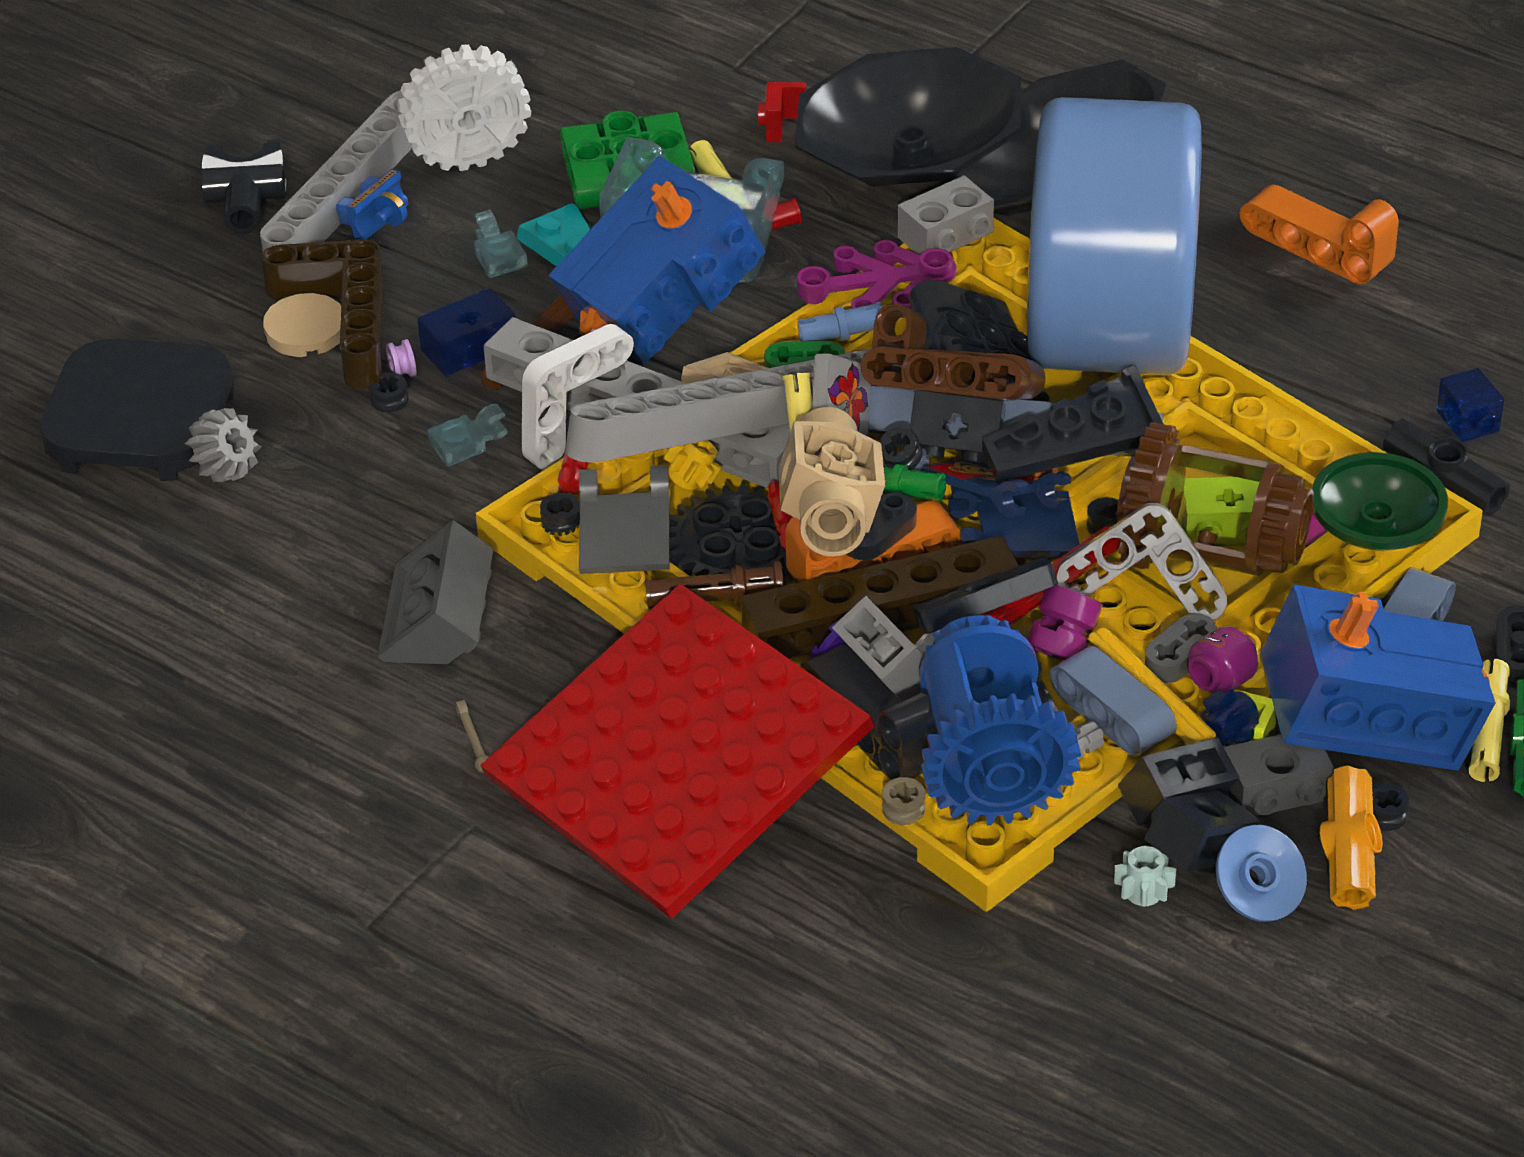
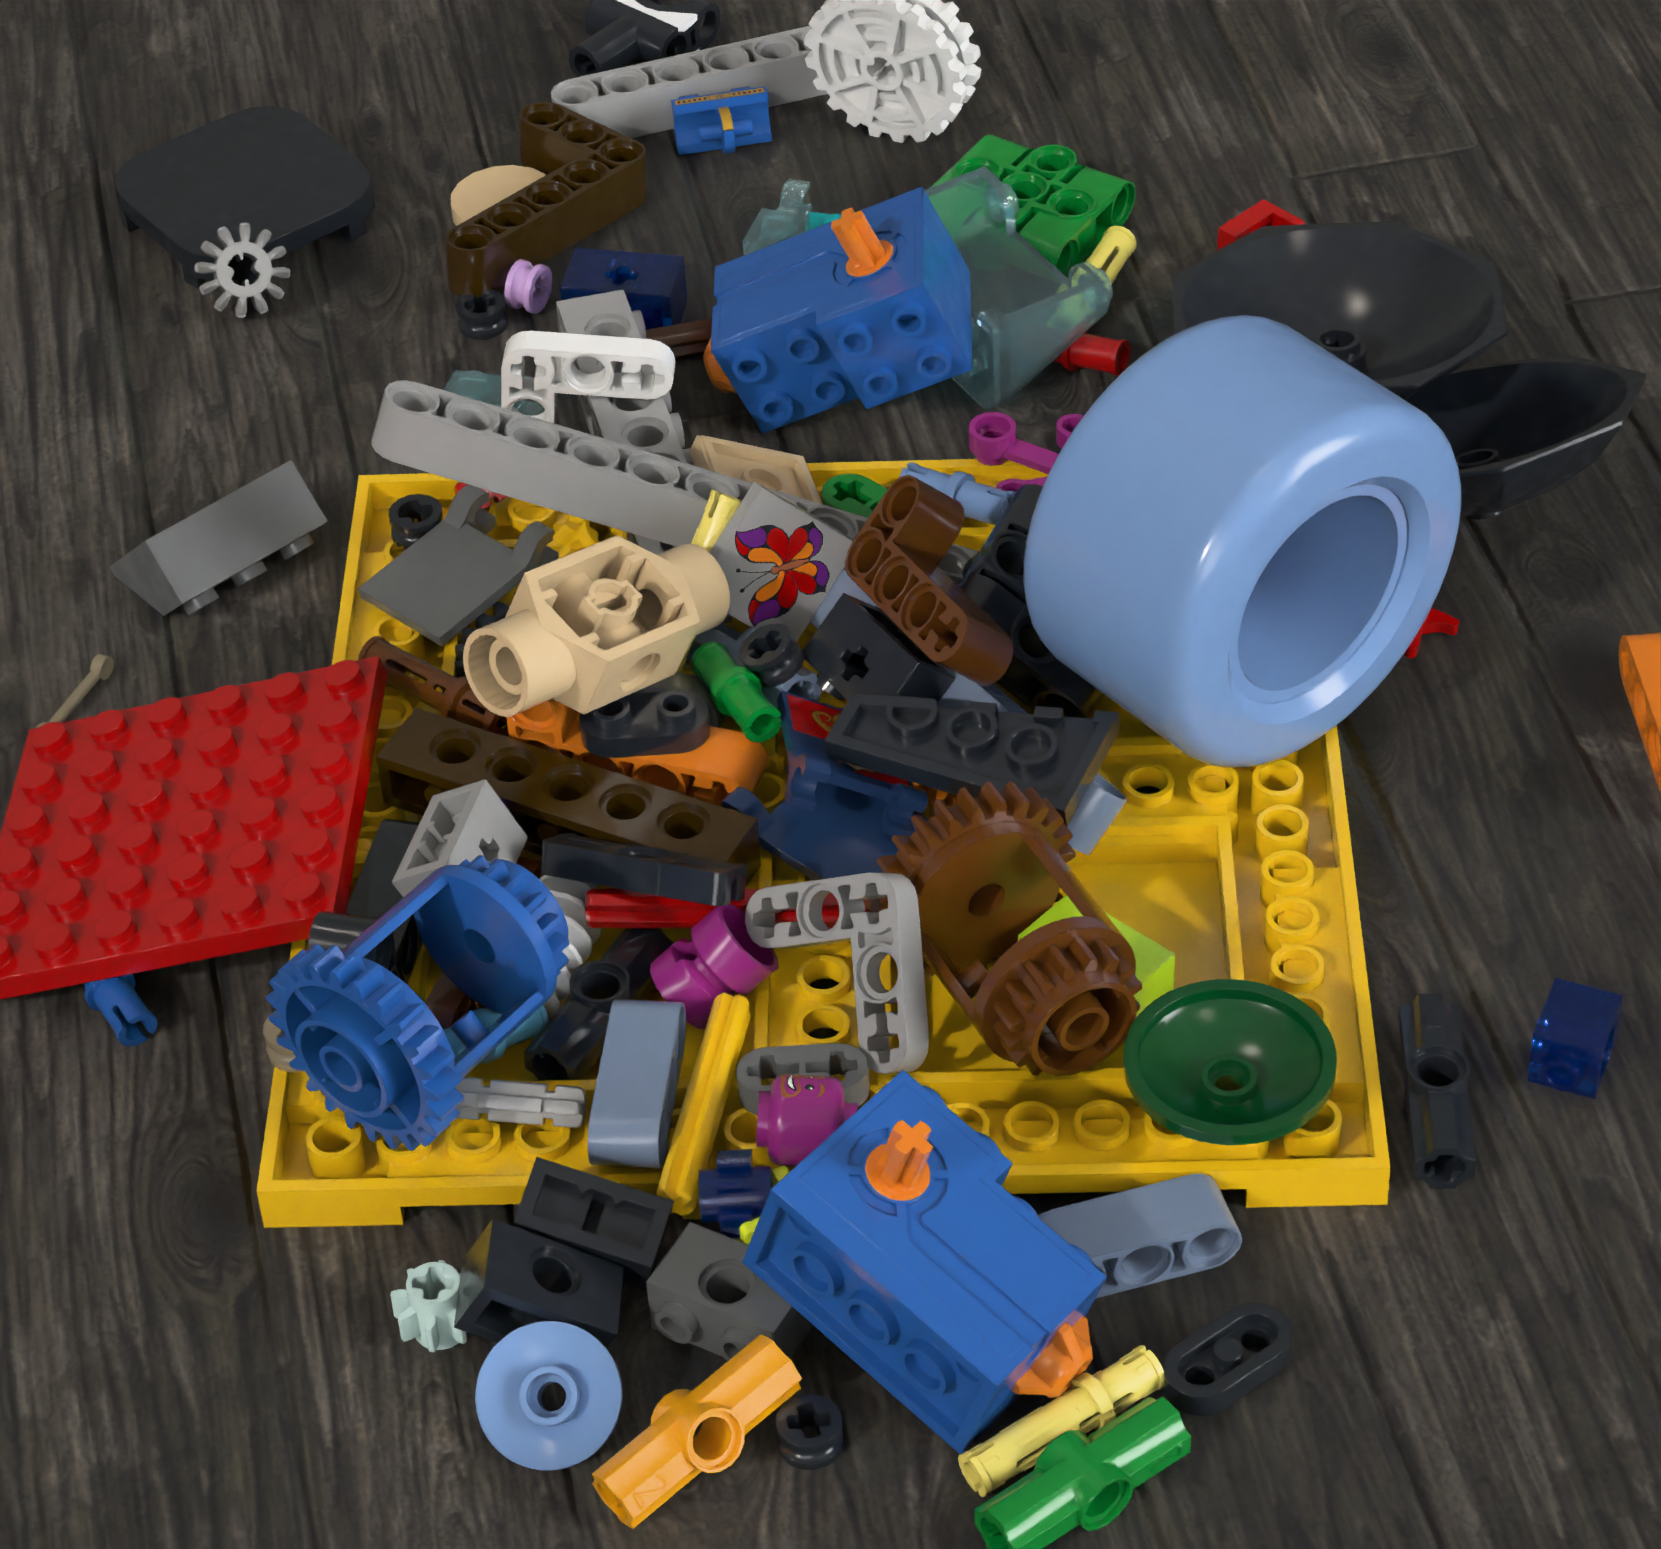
camera: 45 degrees right, 0 degrees up
reddish brown beam [861,346,1029,401] -> none
none -> blue pin [84,974,158,1047]

